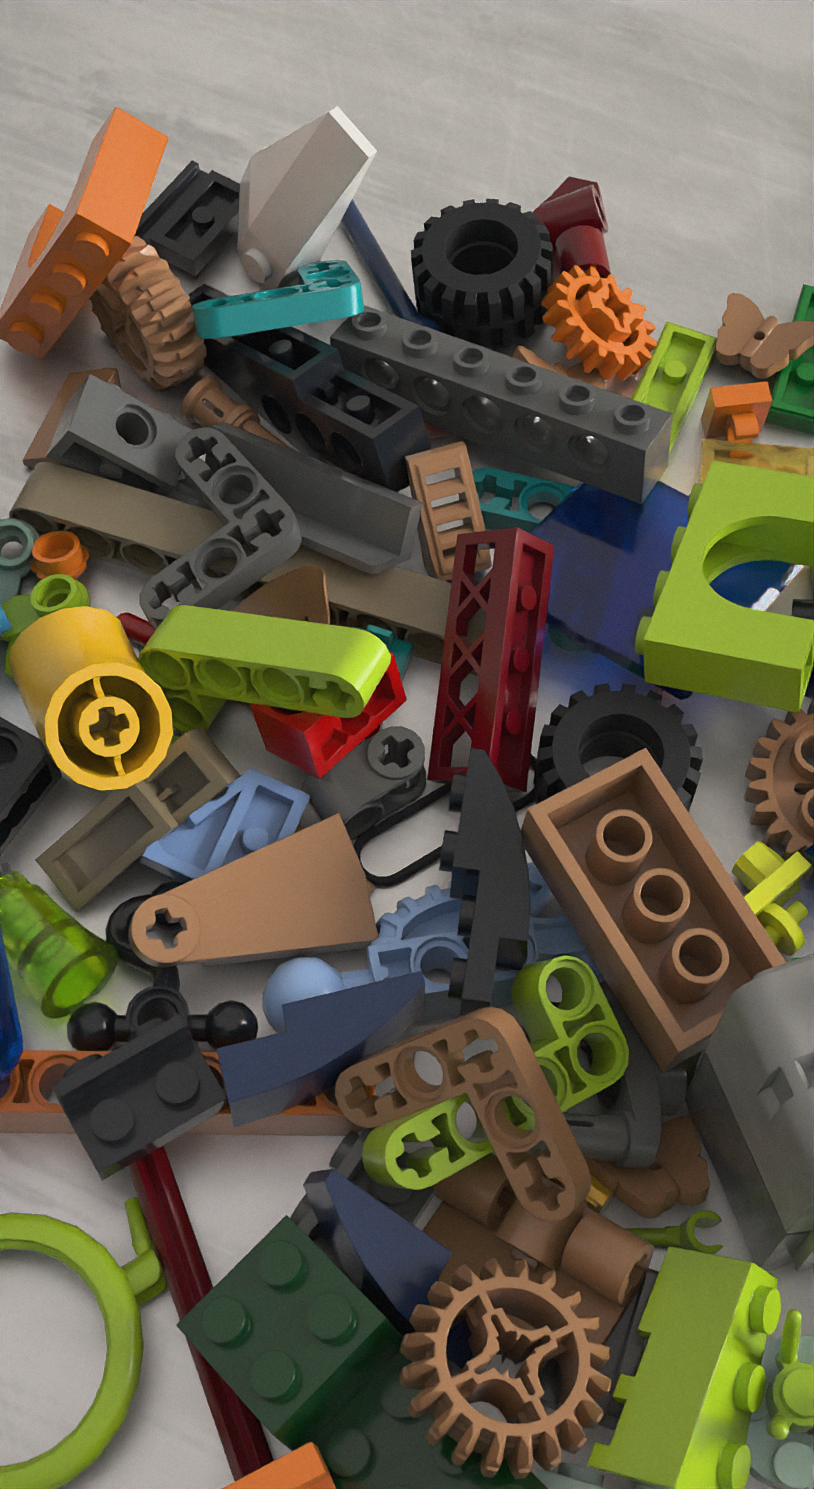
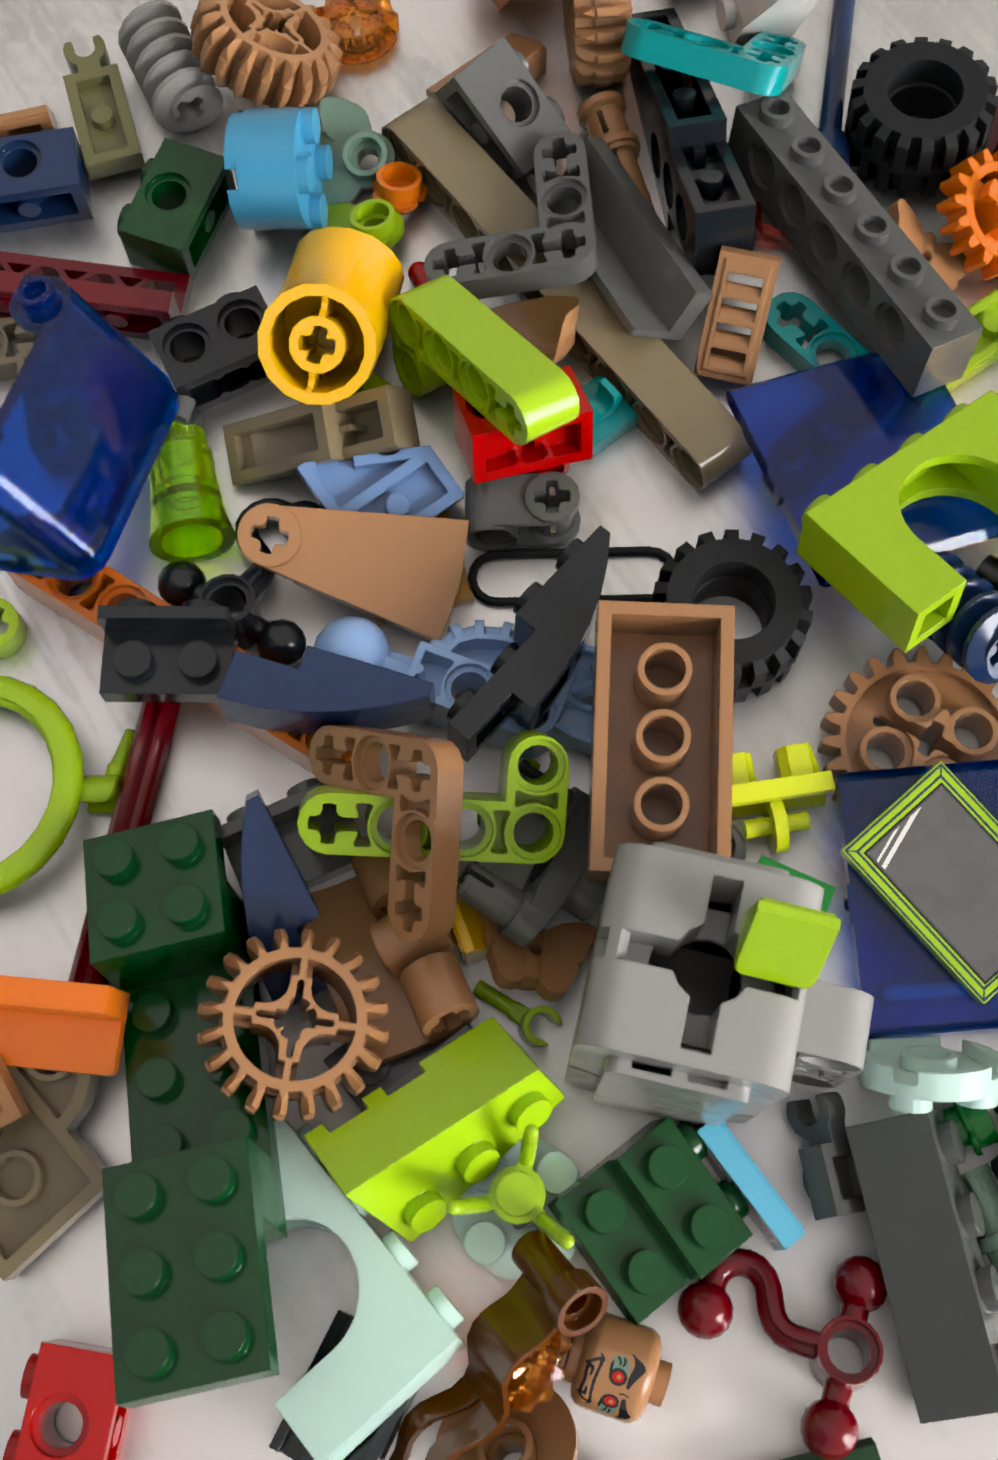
camera: 35 degrees right, 10 degrees up
dark red fence [427,527,555,792] -> none

